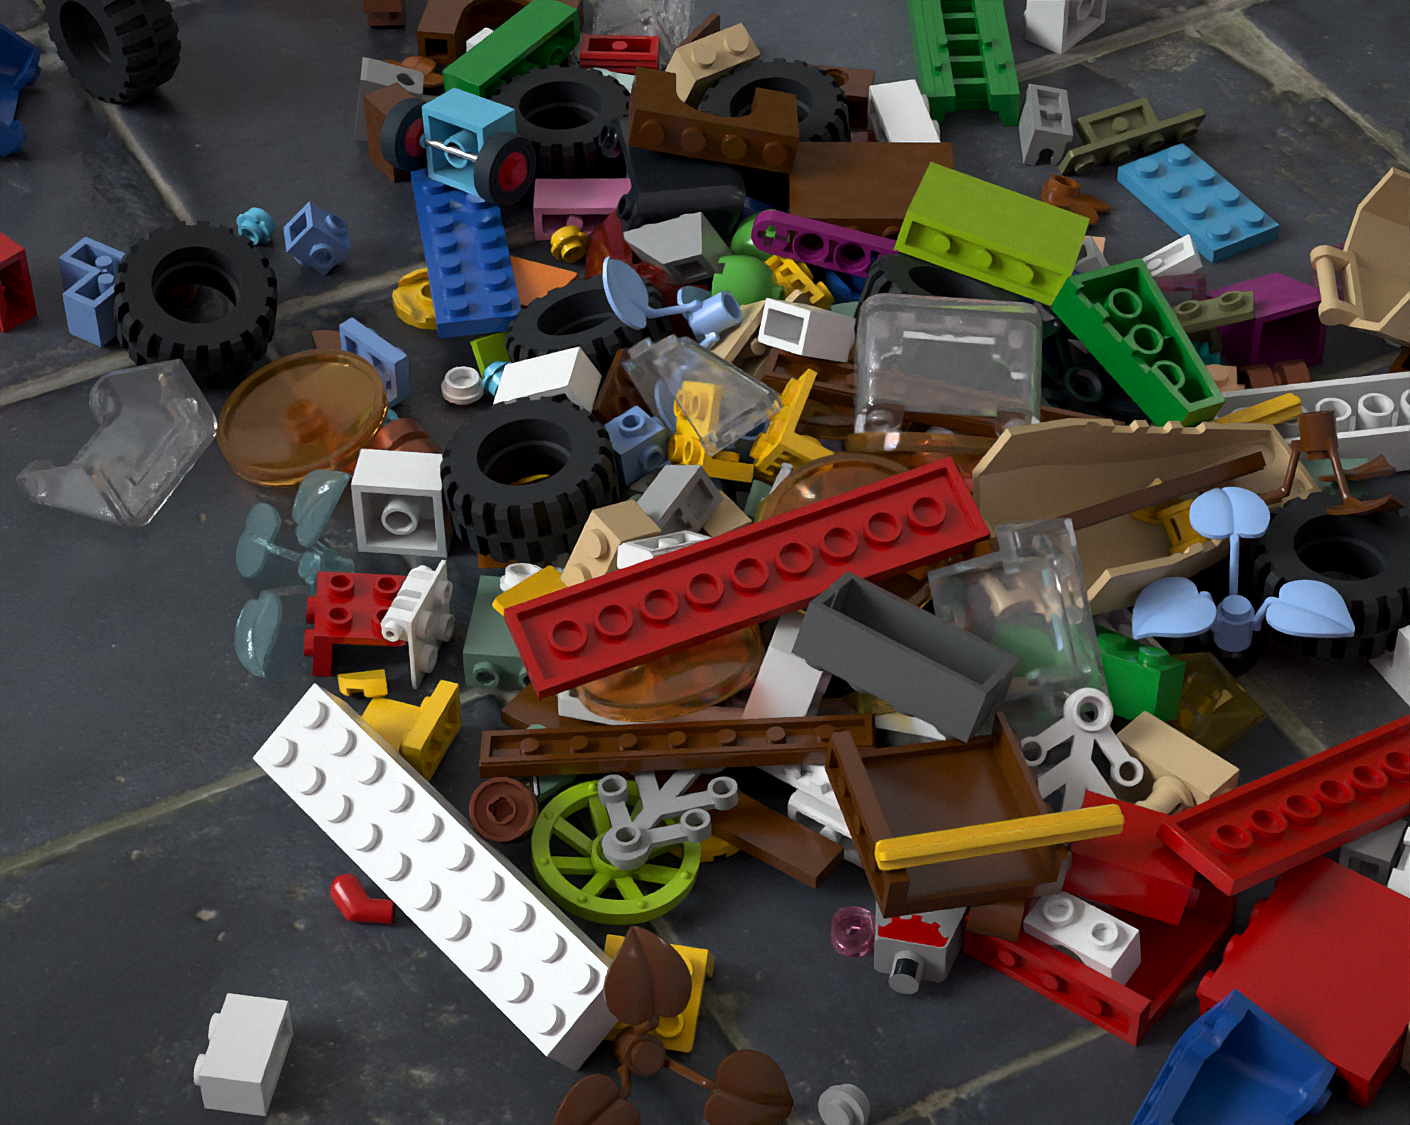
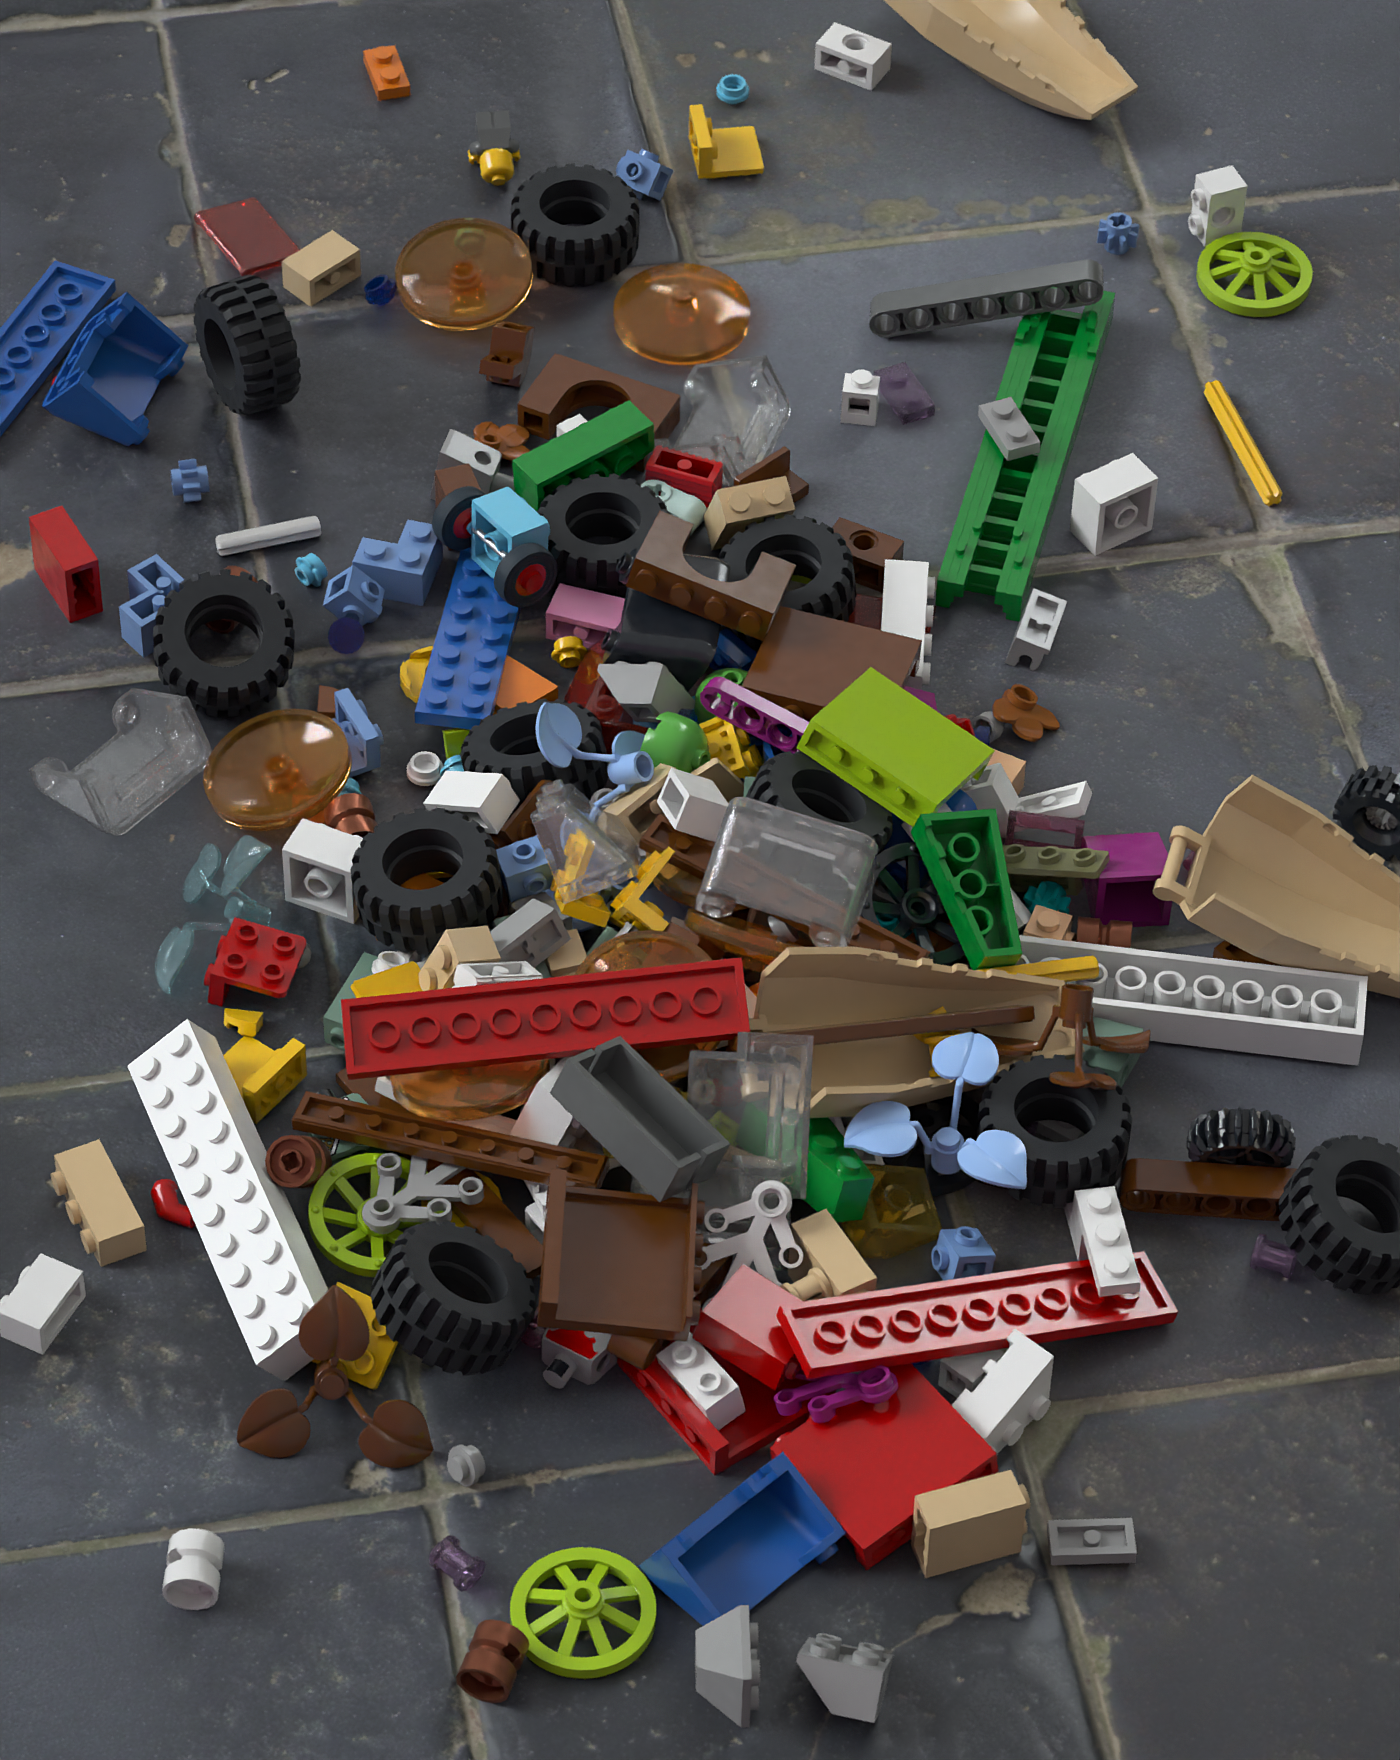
camera: 15 degrees right, 5 degrees up
white hinge [381,560,455,690] -> none
yellow axle [874,804,1125,872] -> none
olive bracket [1058,97,1206,175] -> none
dark azure plate [1117,143,1280,264] -> none
none -> tan brick [51,1139,147,1267]
none -> medium blue gear [170,459,209,503]
none -> white axle [216,516,321,556]
none -> clear blue plate [328,617,365,654]
none -> medium blue brick [352,520,443,606]
none -> black tyre [371,1221,537,1375]
none -> magenta plant [774,1365,898,1423]
none -> medium blue brick [931,1226,996,1281]

